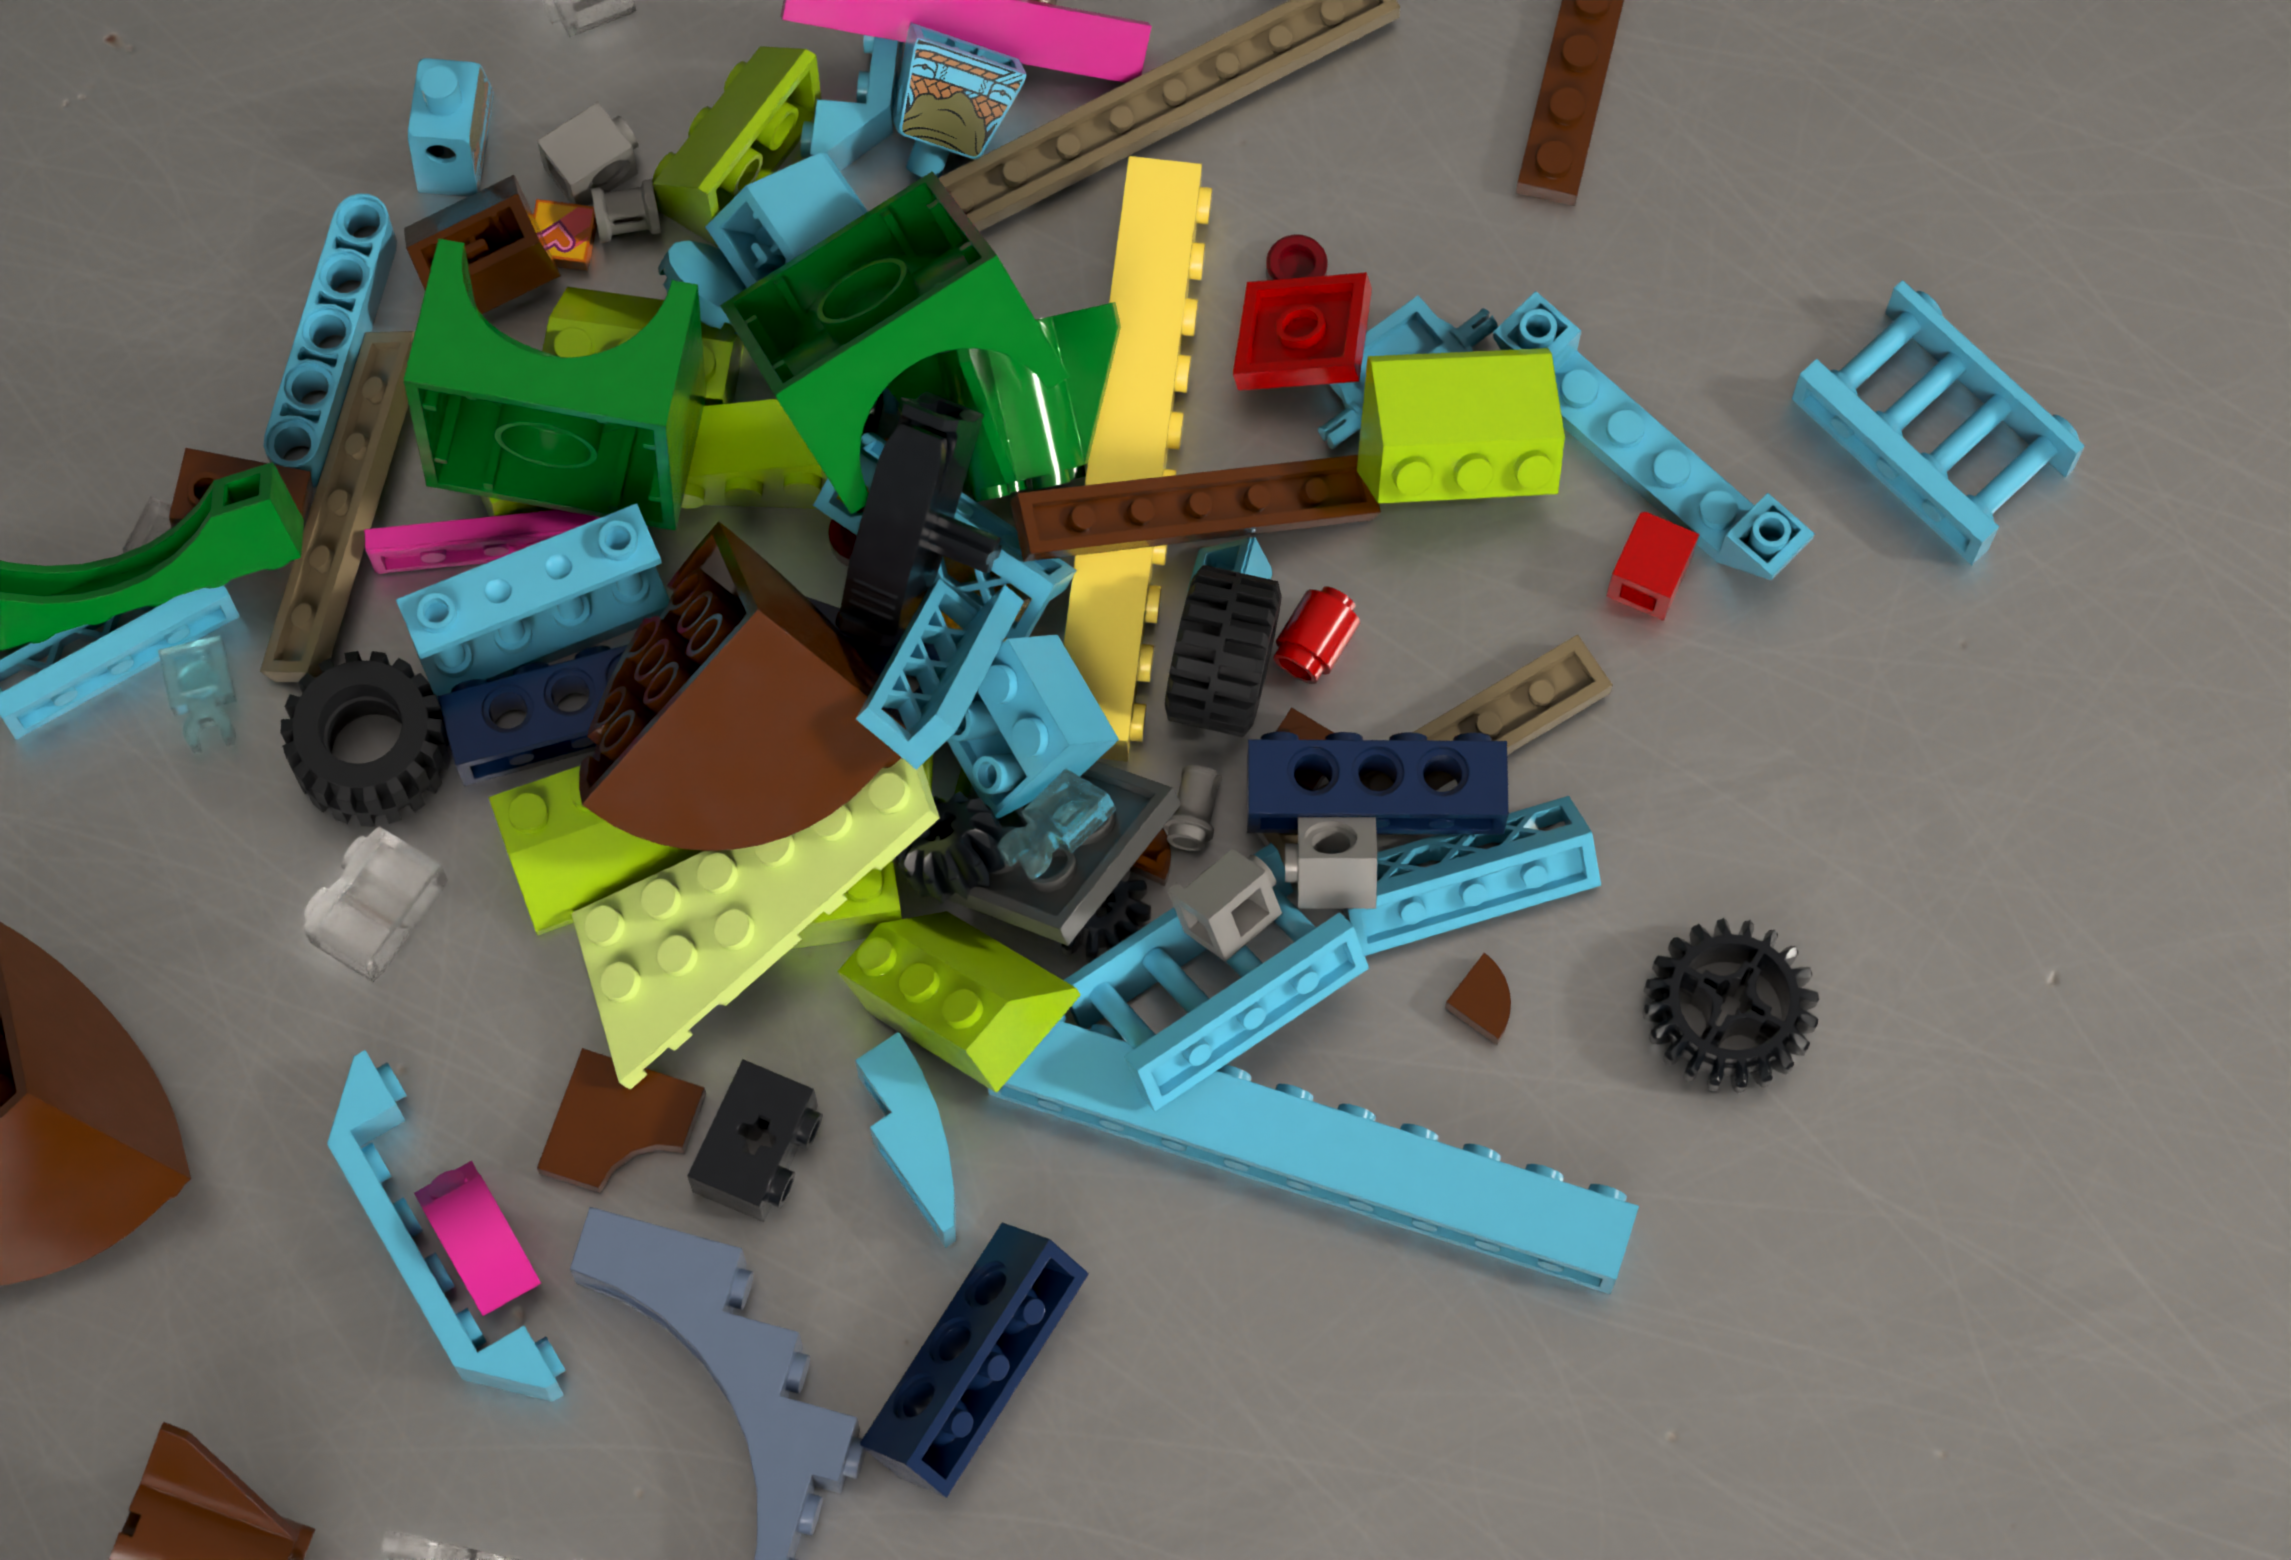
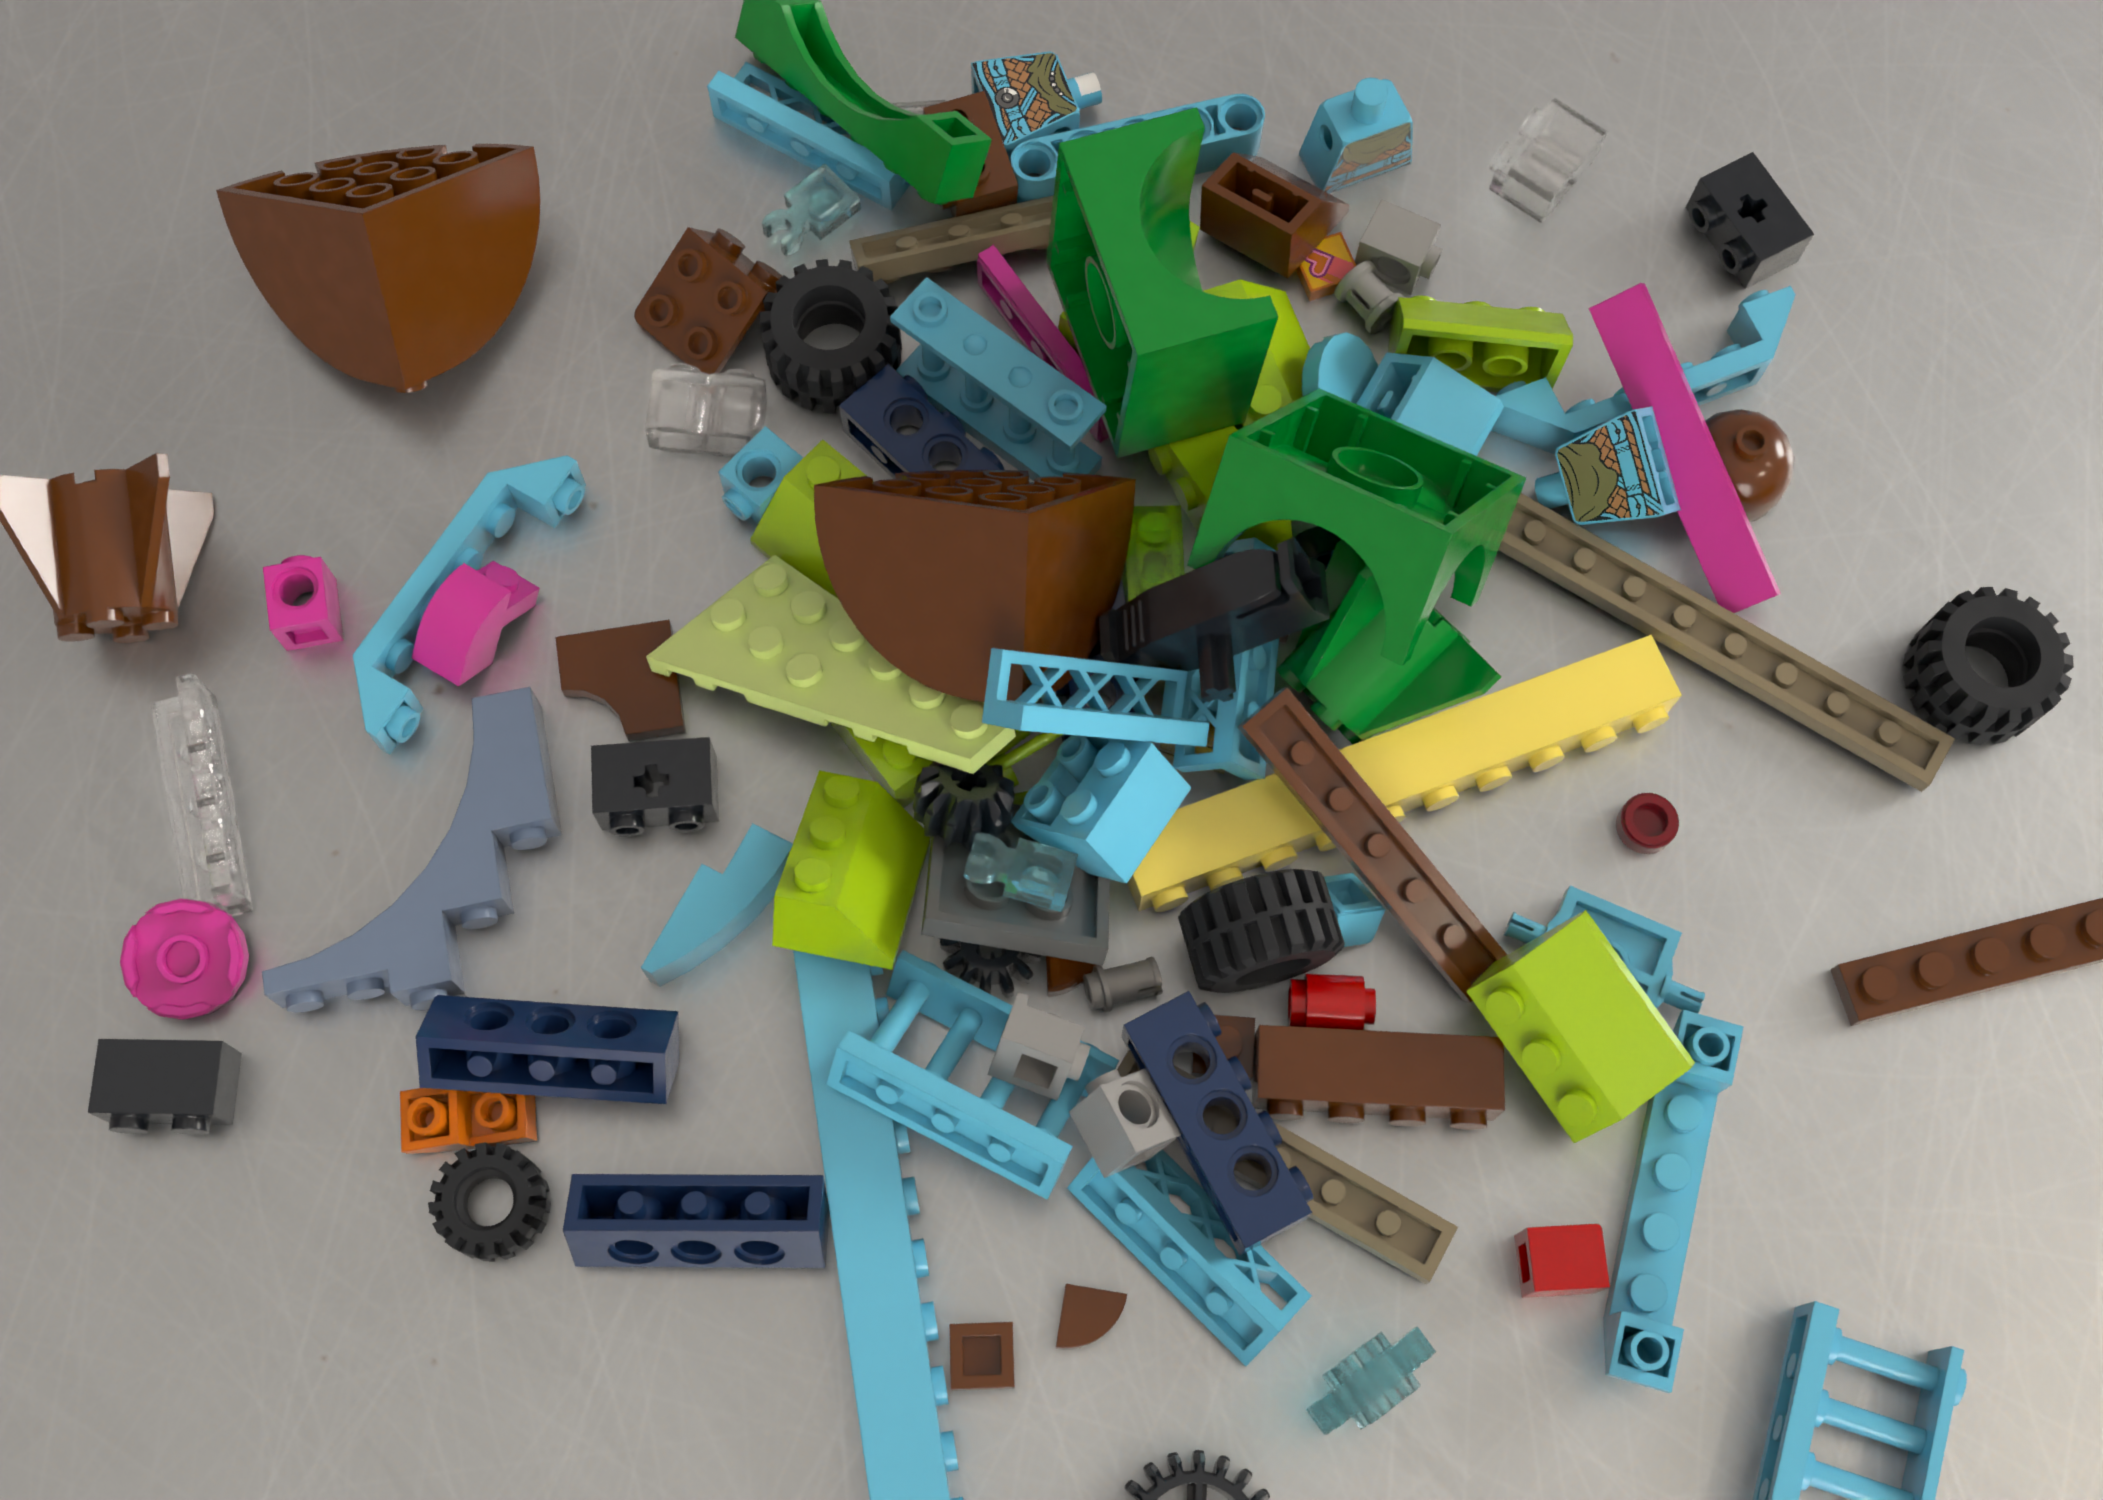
camera: 60 degrees right, 0 degrees up
red plate [1233,272,1372,391] -> none
none -> dark pink brick [263,555,344,651]
none -> orange slope [400,1088,537,1154]
none -> black tyre [428,1142,551,1262]
none -> dark blue brick [563,1174,830,1268]
none -> reddish brown bracket [634,227,782,379]
none -> medium azure brick [718,426,803,524]
none -> reddish brown plate [949,1322,1015,1391]
none -> torso [971,51,1102,163]
none -> clear neon green brick [1123,505,1185,603]
none -> reddish brown brick [1252,1025,1505,1130]
none -> clear light blue gear [1306,1326,1436,1435]

